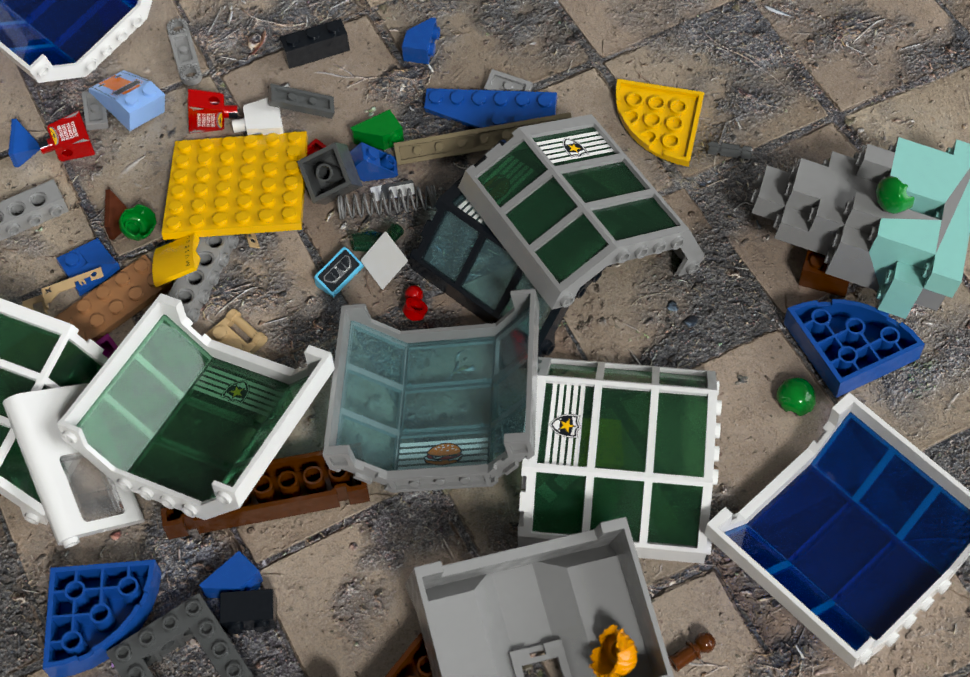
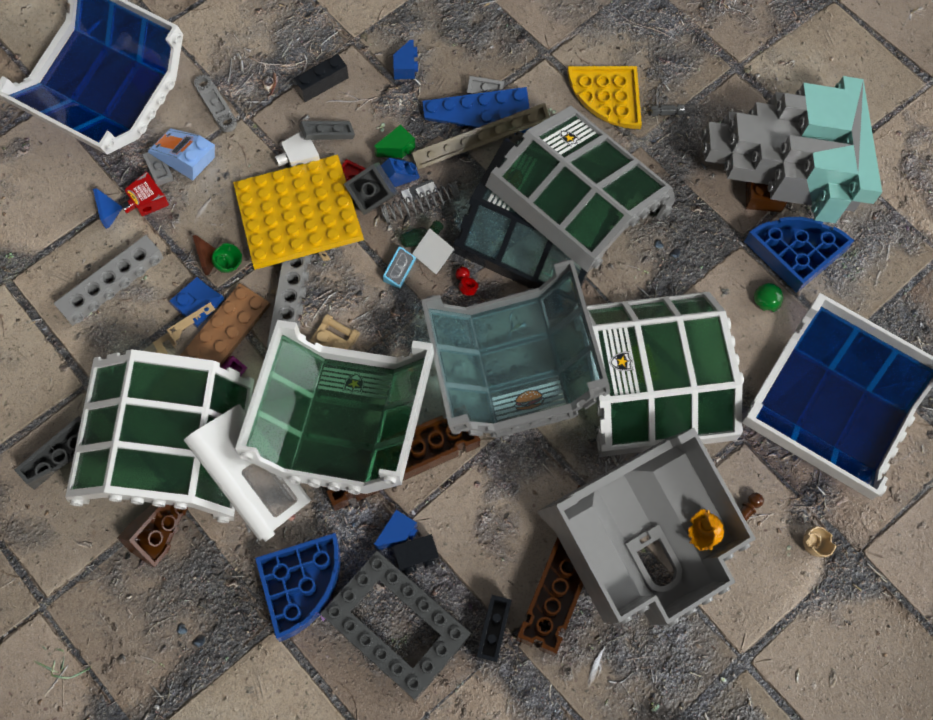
camera: 20 degrees left, 10 degrees up
yellow slope [152,232,201,287] -> none
red torso [188,89,238,133] -> none
green hair [876,176,915,214] -> none

